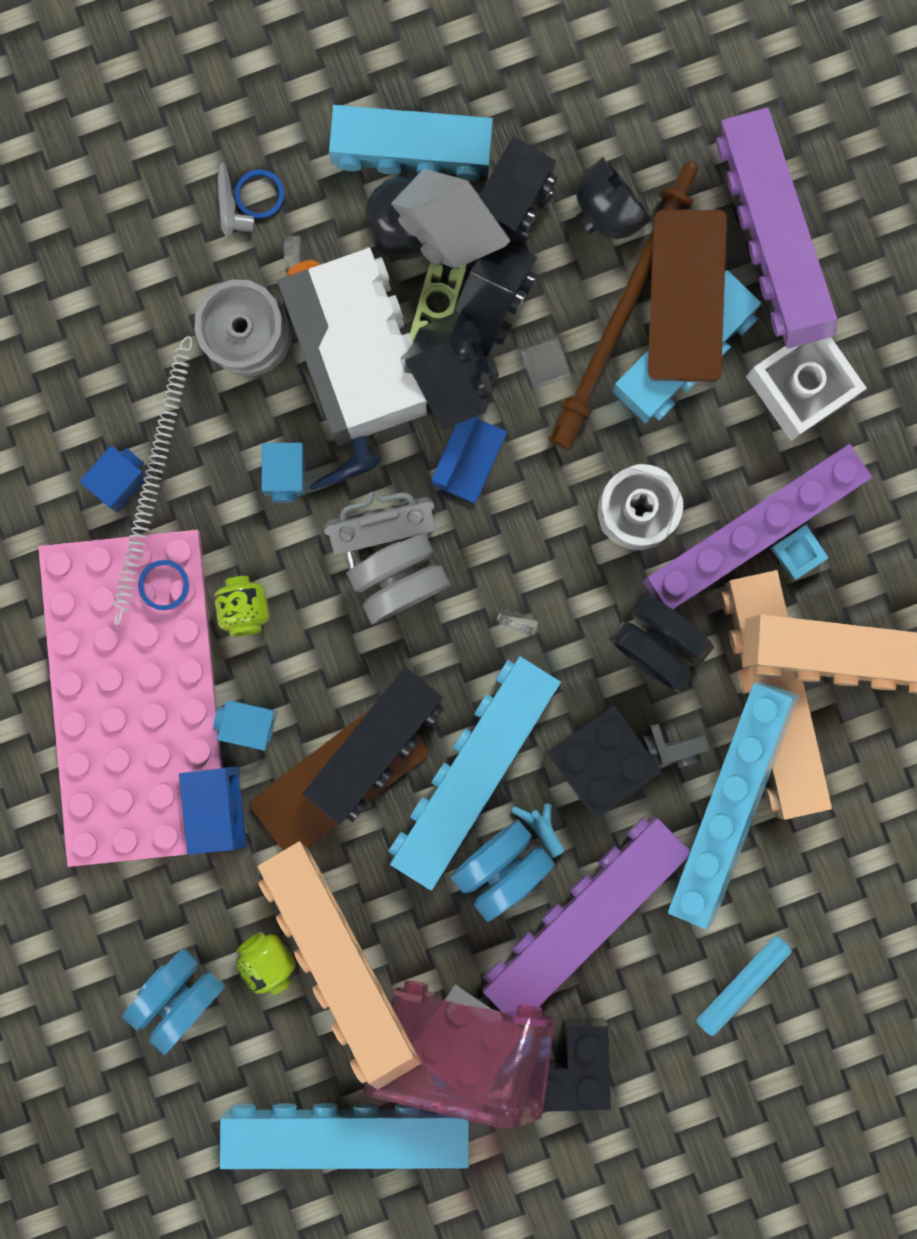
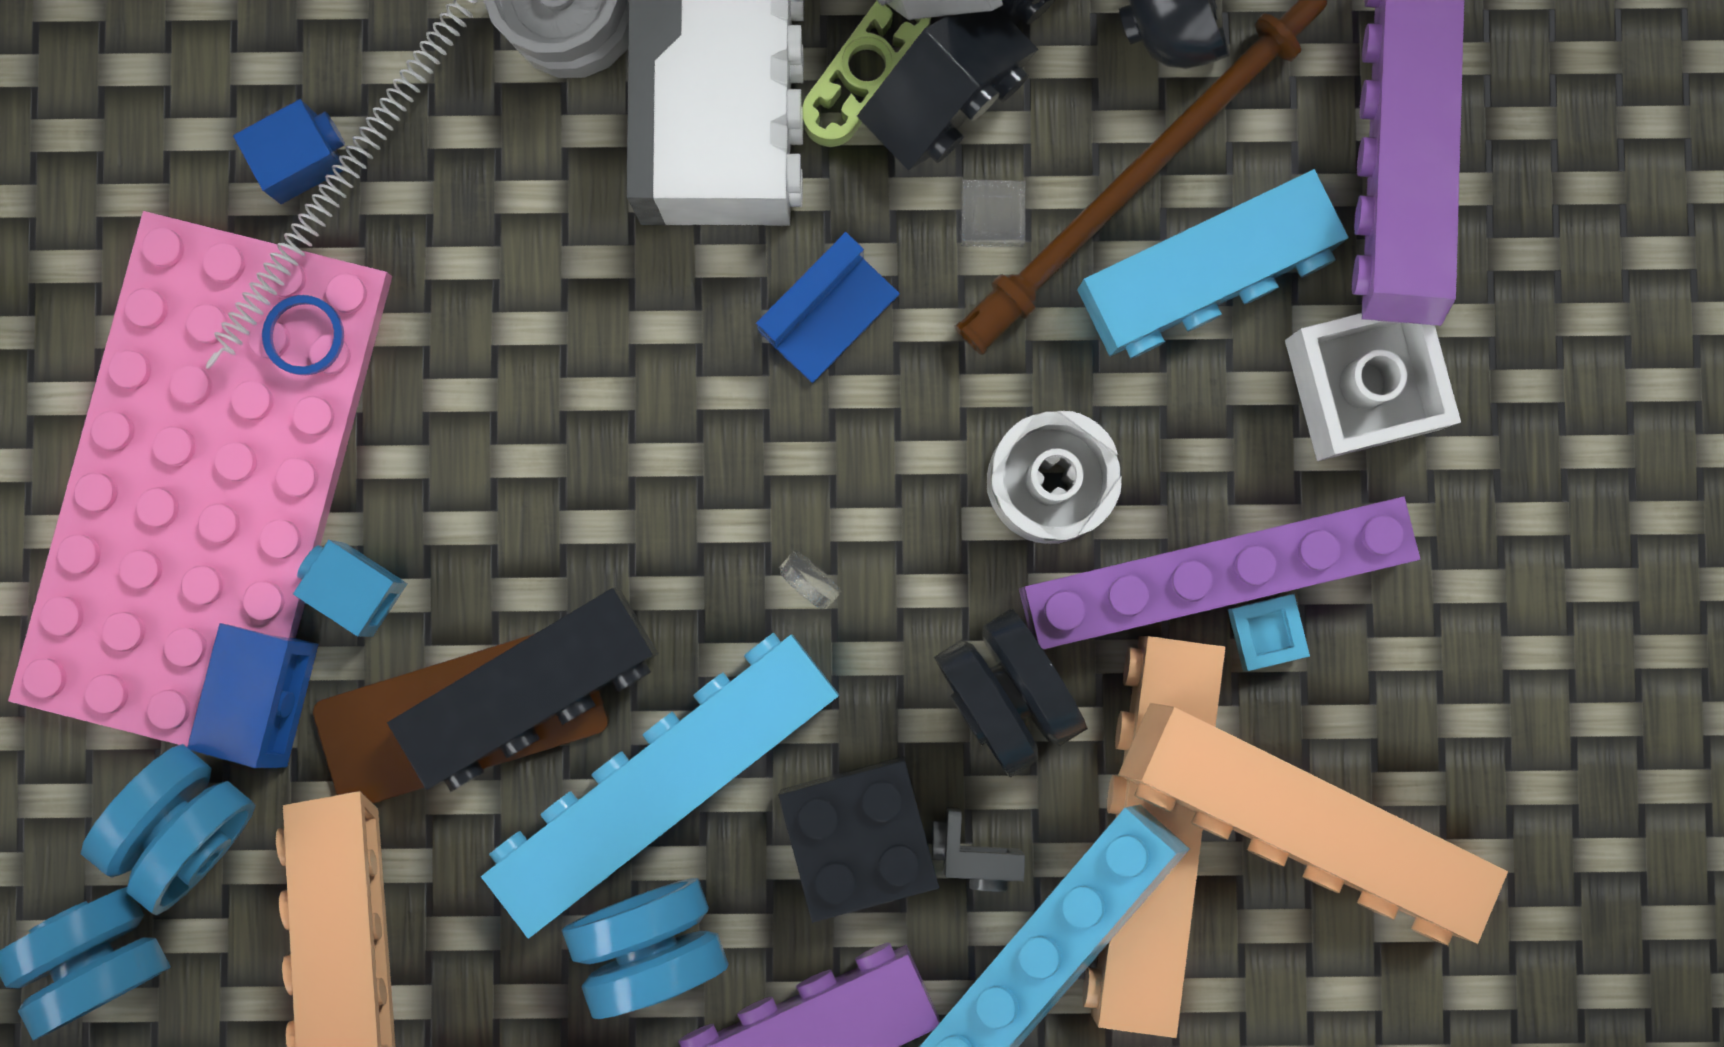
camera: 20 degrees right, 0 degrees up
lime head [214,576,269,637] -> none
lime head [235,932,296,995] -> none
dark azure brick [262,443,306,503] -> none
dark blue bar [309,436,381,491] -> none
light grey piece [324,490,436,570] -> none
light grey wheel [346,533,451,624] -> none
black brick [405,310,499,430] -> none
medium azure bar [511,803,565,858] -> none
reddish brown piece [648,210,727,382] -> none
none -> dark azure wheel [81,744,256,915]

